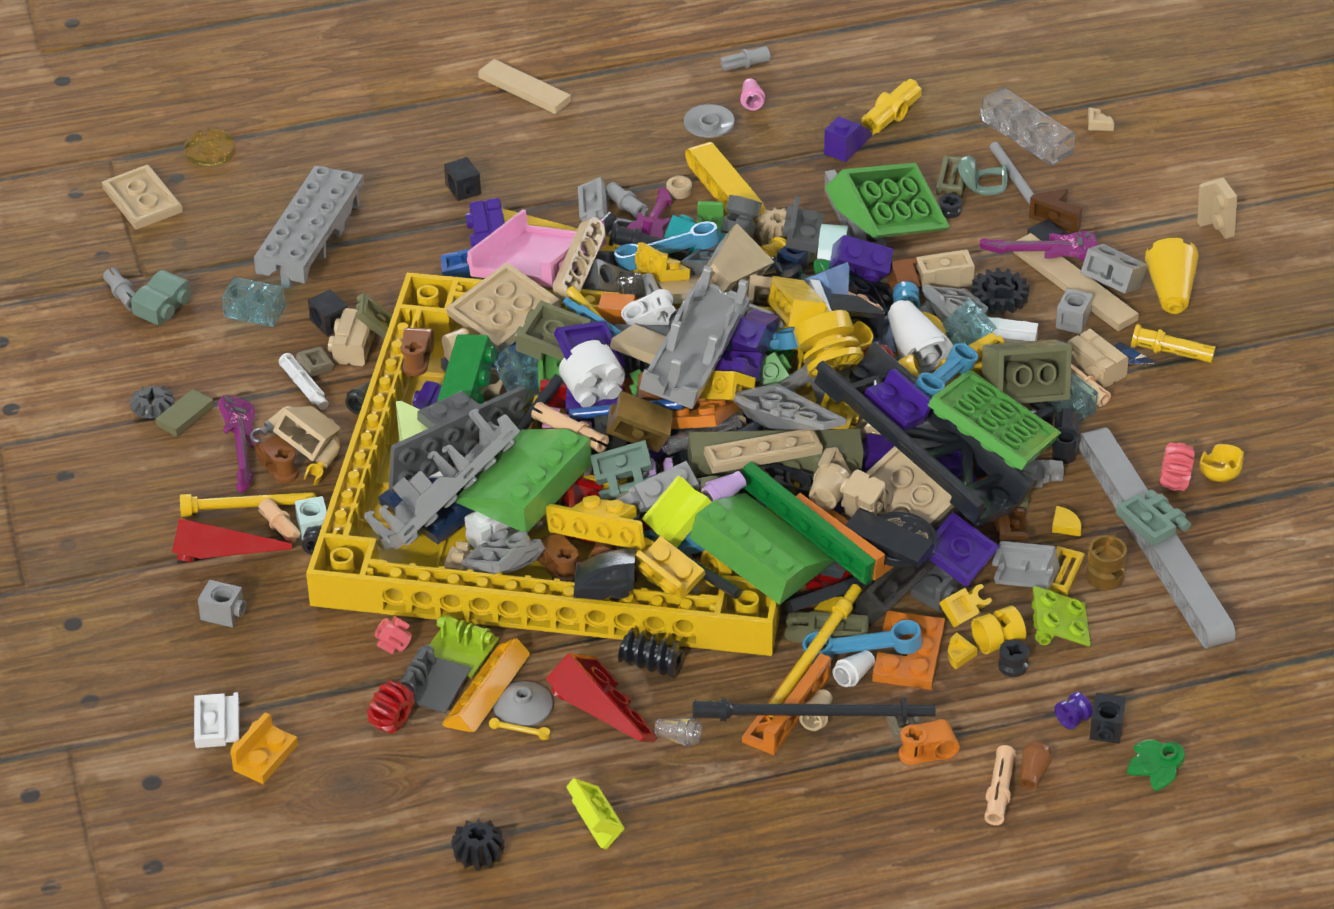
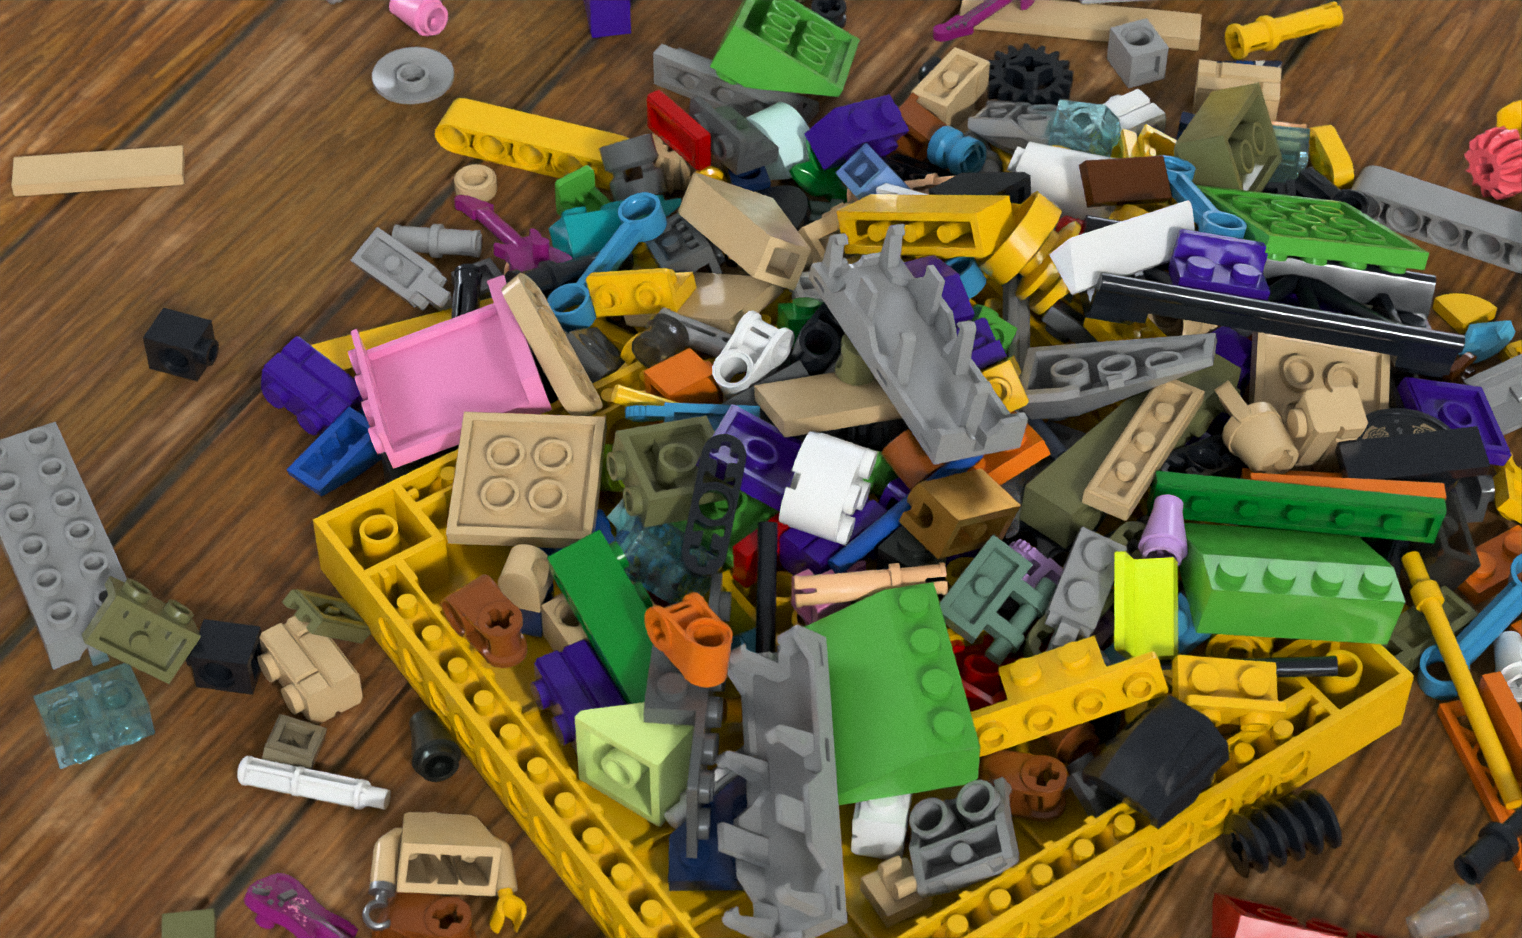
camera: 45 degrees left, 5 degrees up
none -> olive bracket [82,576,201,684]
none -> orange piece [645,592,732,688]
none -> red tile [647,89,711,171]
none -> black beam [680,434,746,578]
none -> white slope [1049,200,1195,295]
none -> reddish brown tile [1079,156,1172,208]
none -> yellow beam [1306,125,1354,190]
none -> medium azure tile [1458,320,1515,364]

